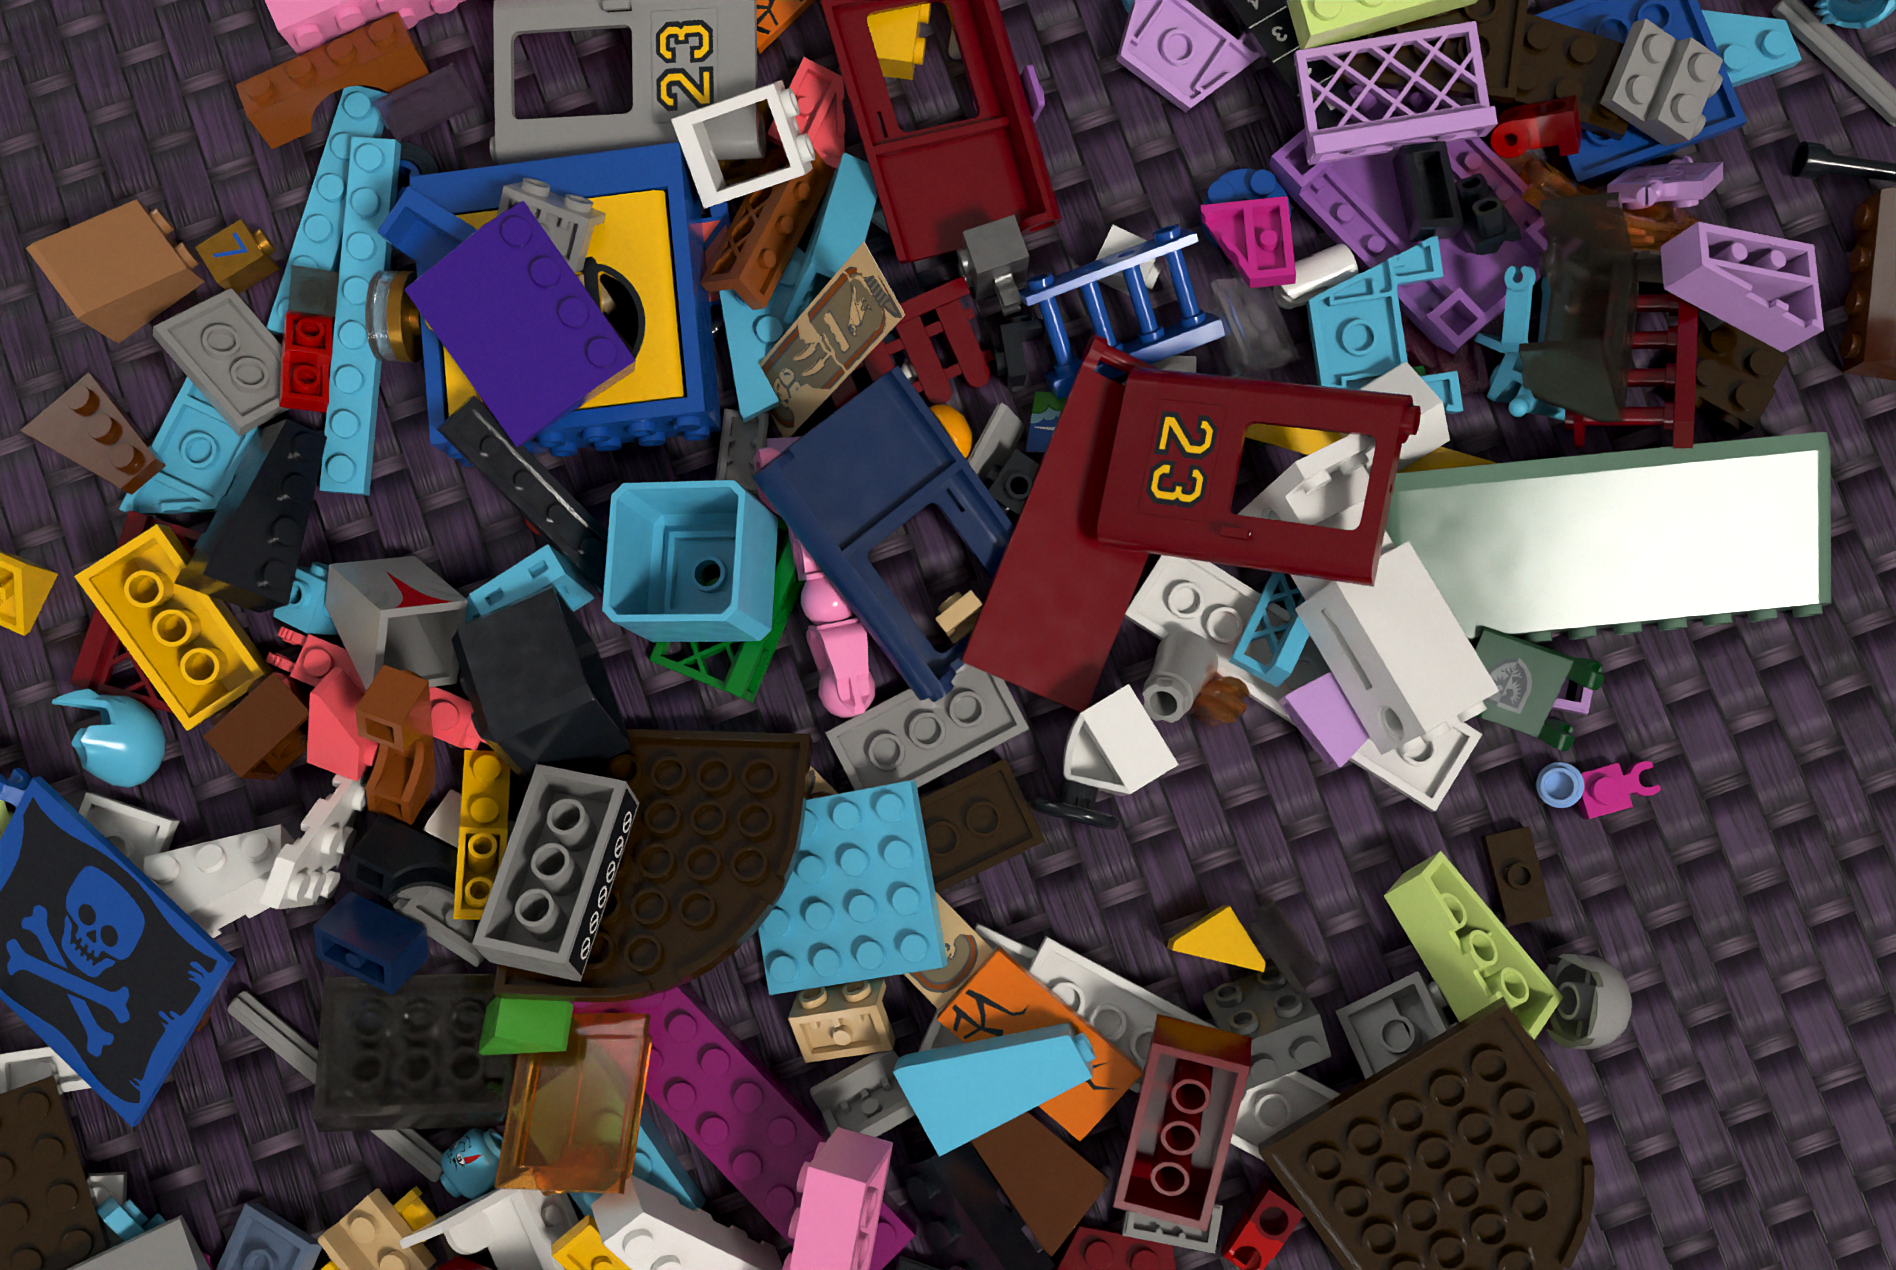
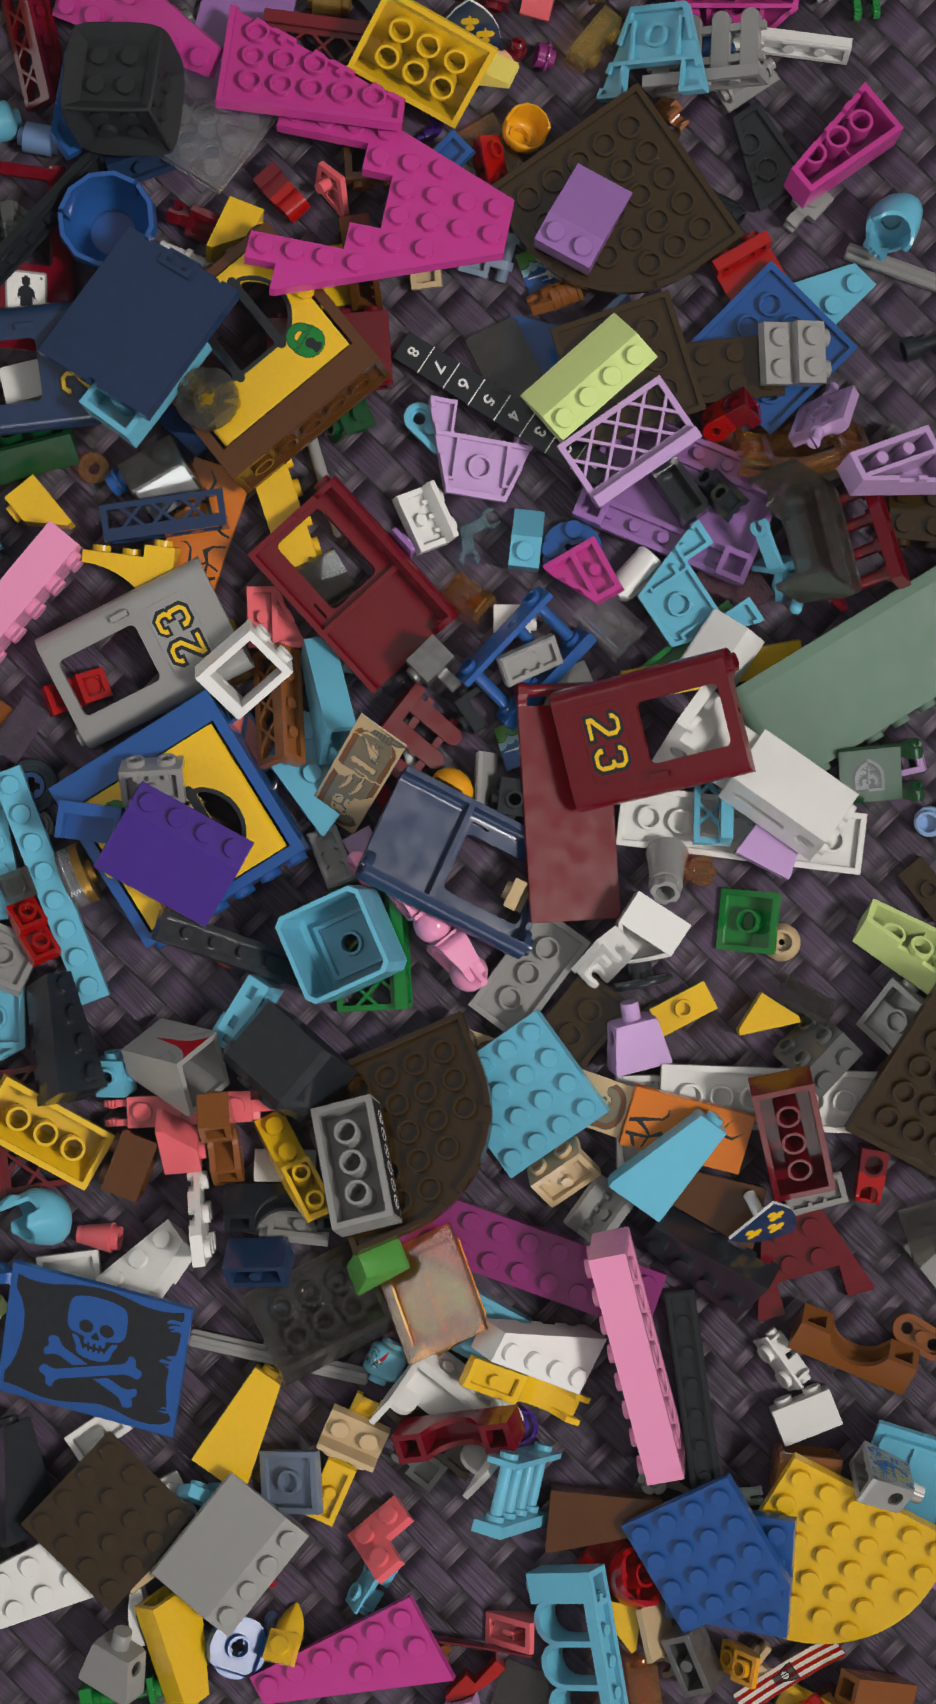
camera: 25 degrees left, 5 degrees up
none -> red slope [40,667,113,718]
none -> coral cone [76,1222,124,1253]
none -> yellow slope [191,1363,283,1484]
none -> clear smoke piece [296,547,358,612]
none -> white bracket [392,480,459,556]
none -> clear orange slope [442,572,496,626]
none -> clear light blue arm [460,508,501,567]
none -> light grey plate [496,633,563,687]
none -> medium azure slope [507,508,545,573]
none -> white hinge [571,925,639,988]
none -> lavender torso [607,999,672,1077]
none -> yellow plate [649,981,718,1036]
none -> green slope [716,888,781,955]
none -> shield [728,1190,796,1243]
none -> tan plate [766,923,800,962]

